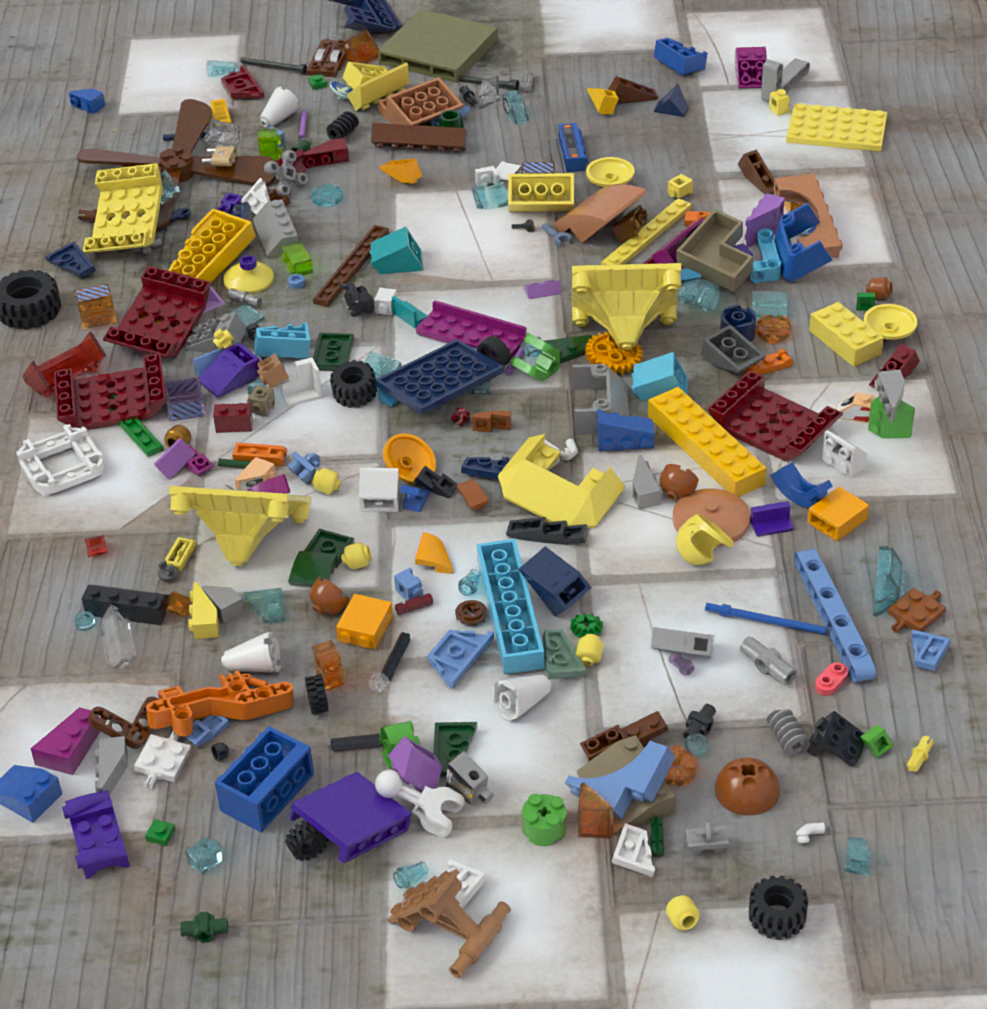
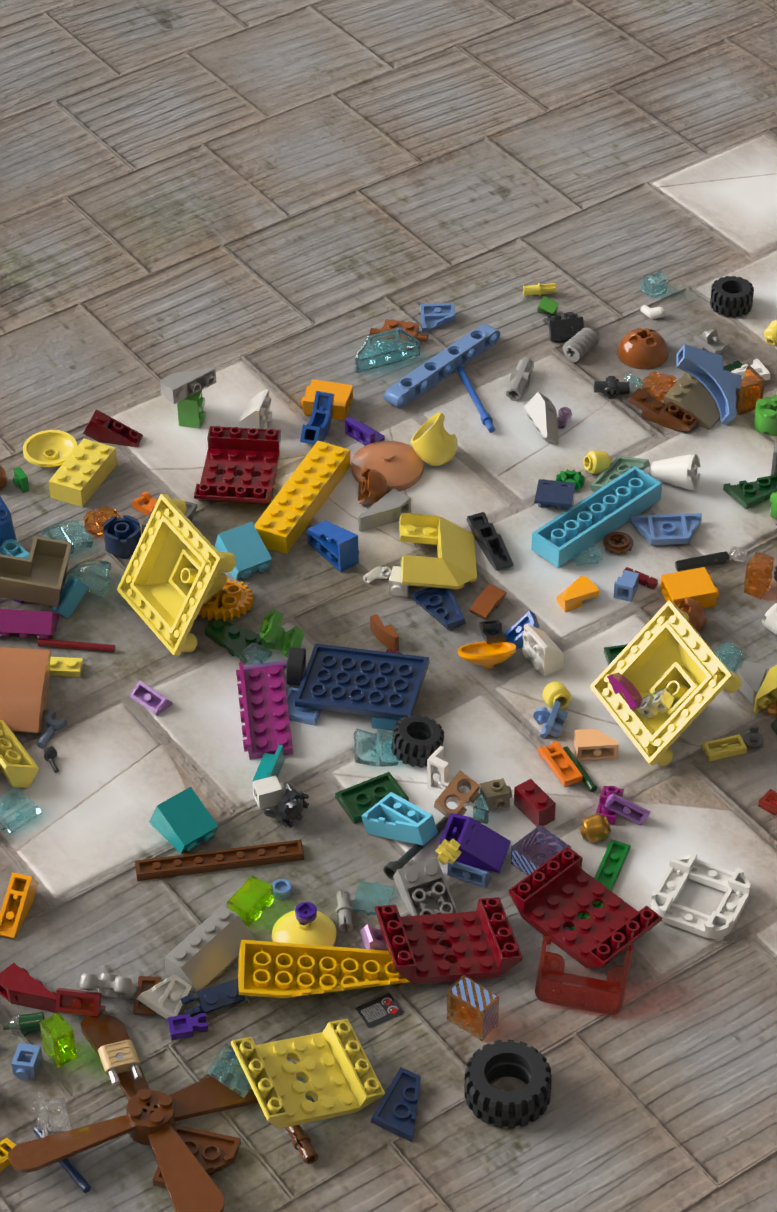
camera: 125 degrees left, 0 degrees up
clear light blue tile [311,184,343,207] -> none
light yellow head [341,542,372,570] -> none
light grey windscreen [573,364,629,434] -> none
coral plate [815,663,848,696] -> none
slope [836,392,875,423] -> none

